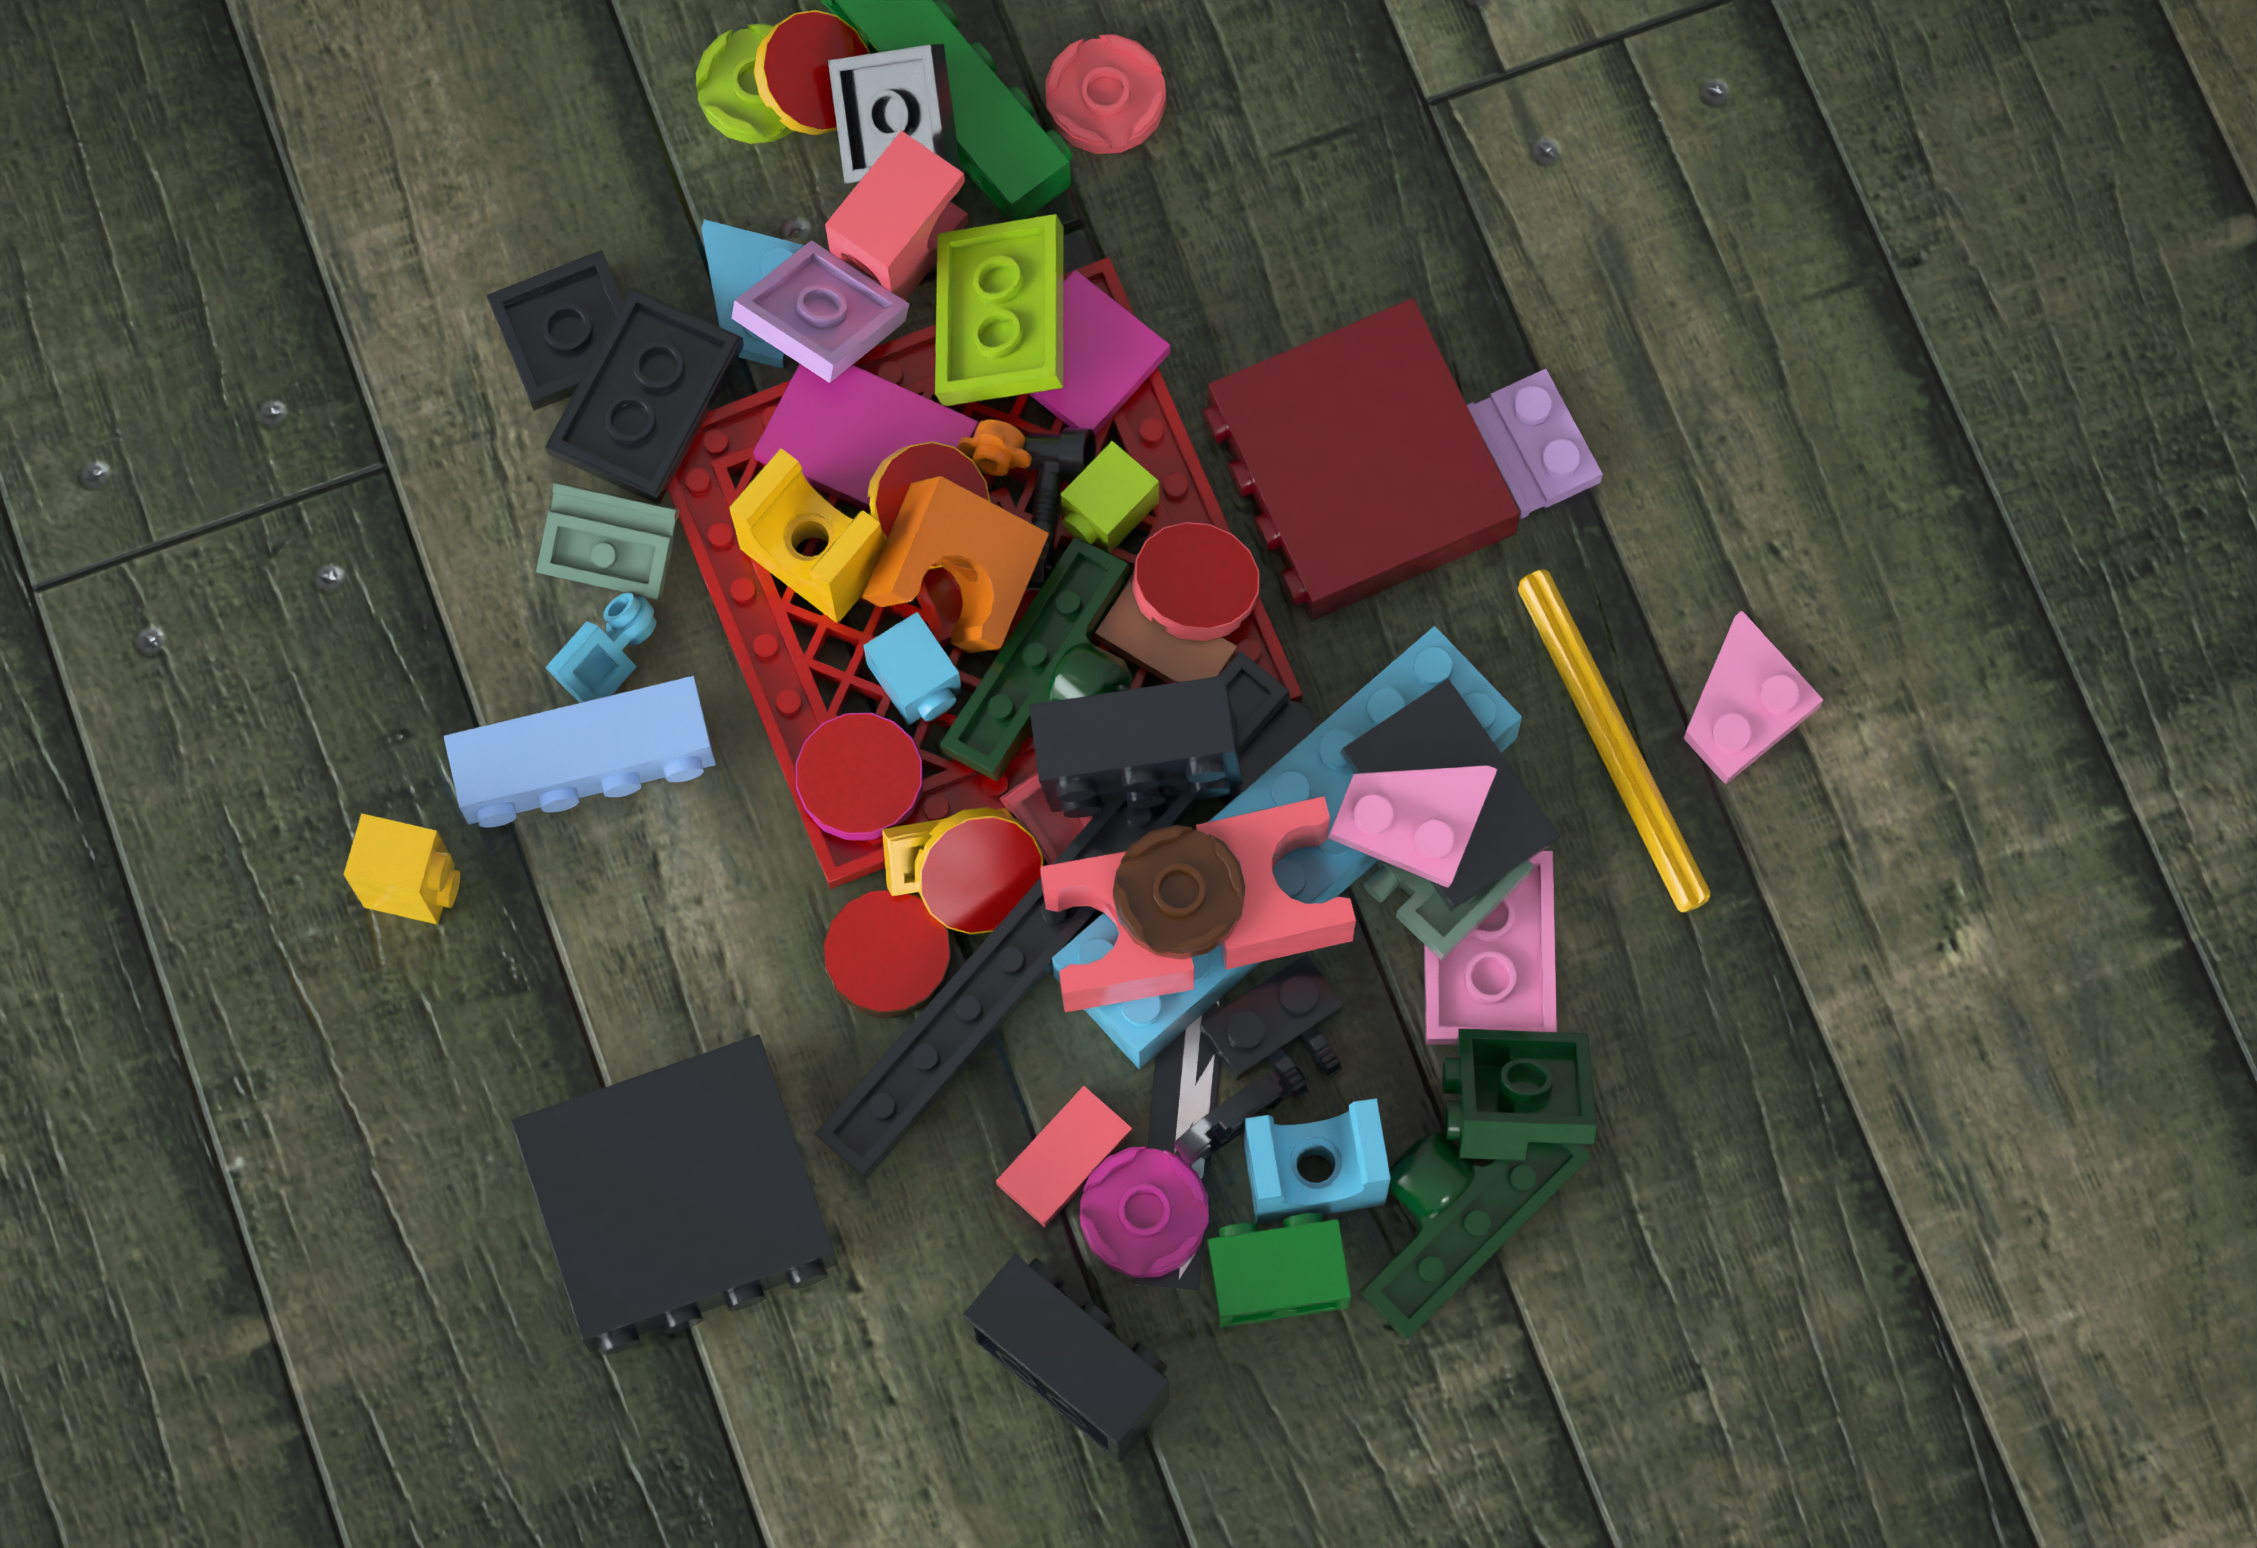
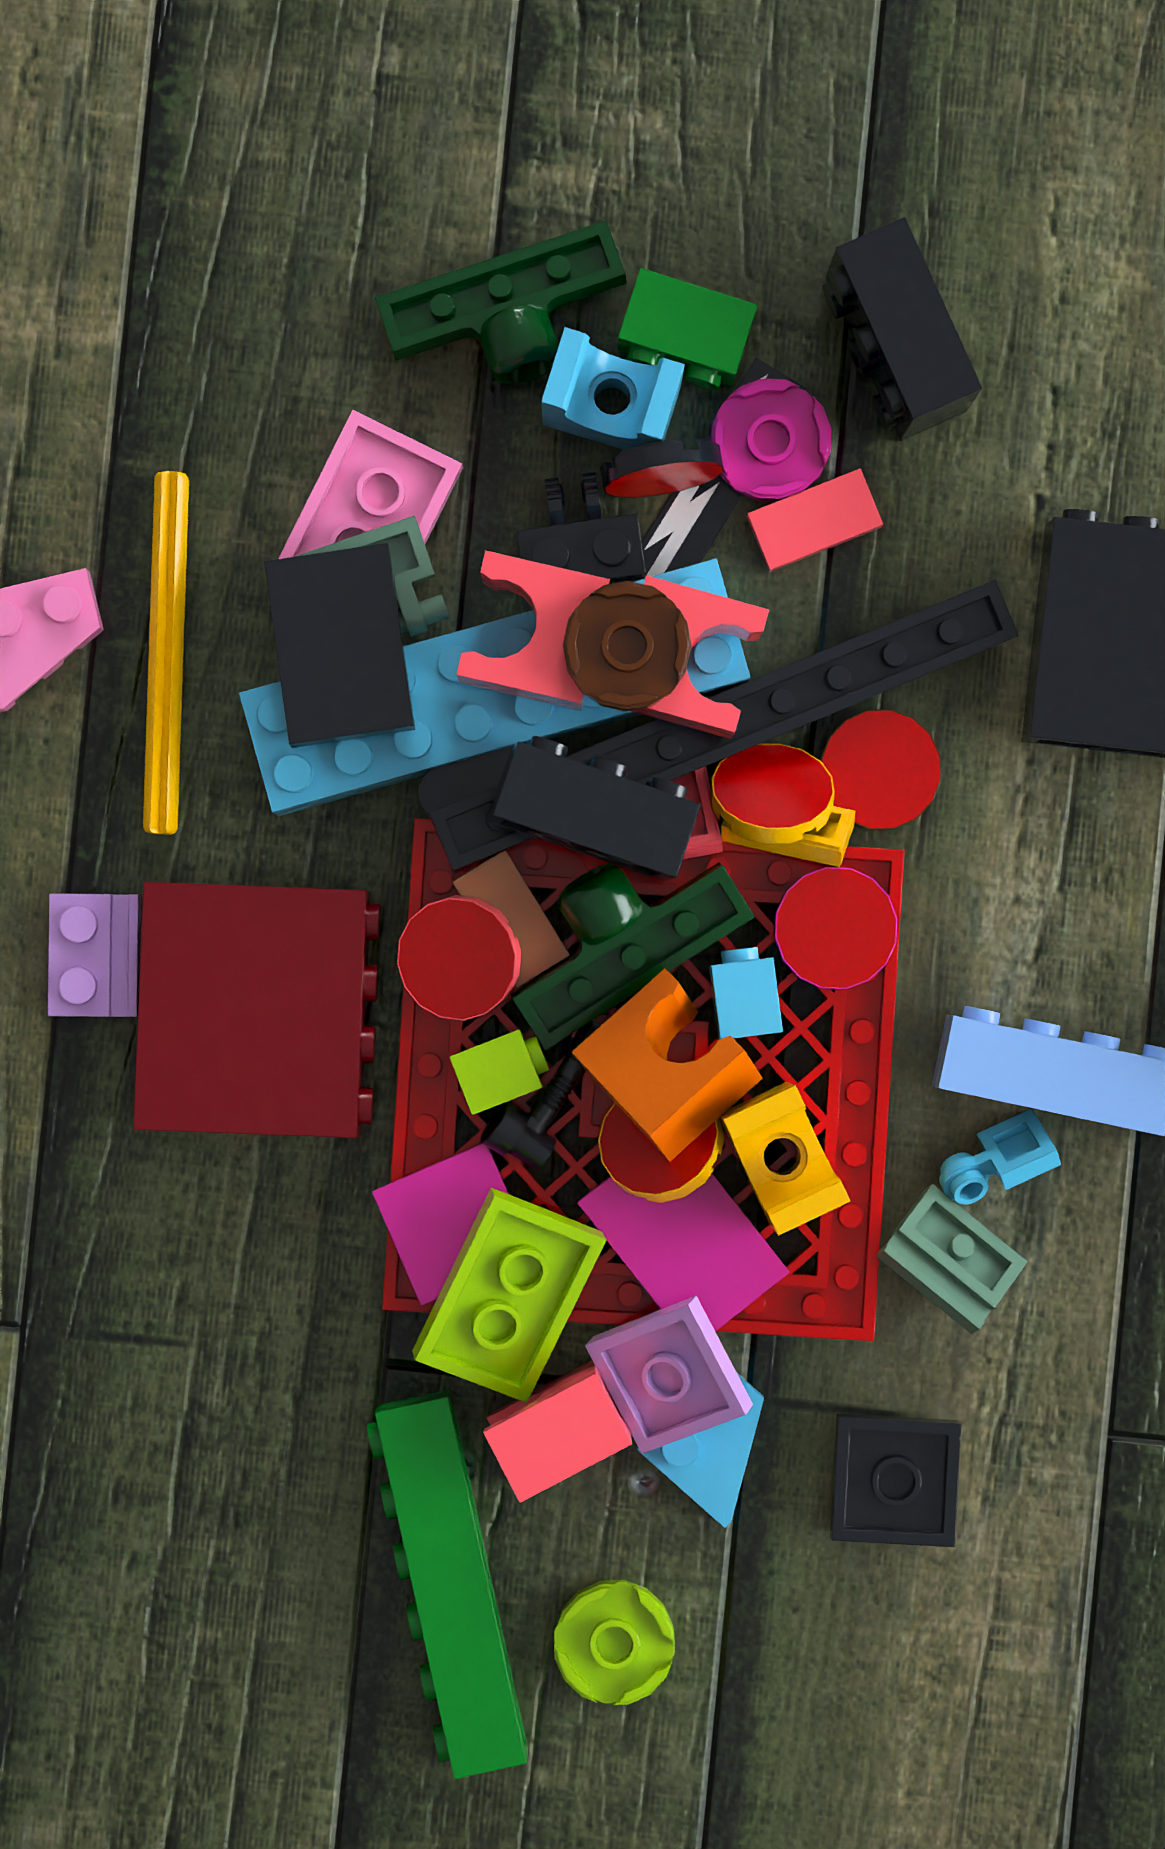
camera: 160 degrees left, 15 degrees up
black tile [545,287,744,504] -> none
red tile [754,10,870,135] -> none
plate [828,44,960,184] -> none
orange plate [958,420,1032,476] -> none
coral tile [1045,34,1166,154] -> none
bright pink wing [1328,766,1497,888] -> none
dark green plate [1442,1028,1597,1161] -> none

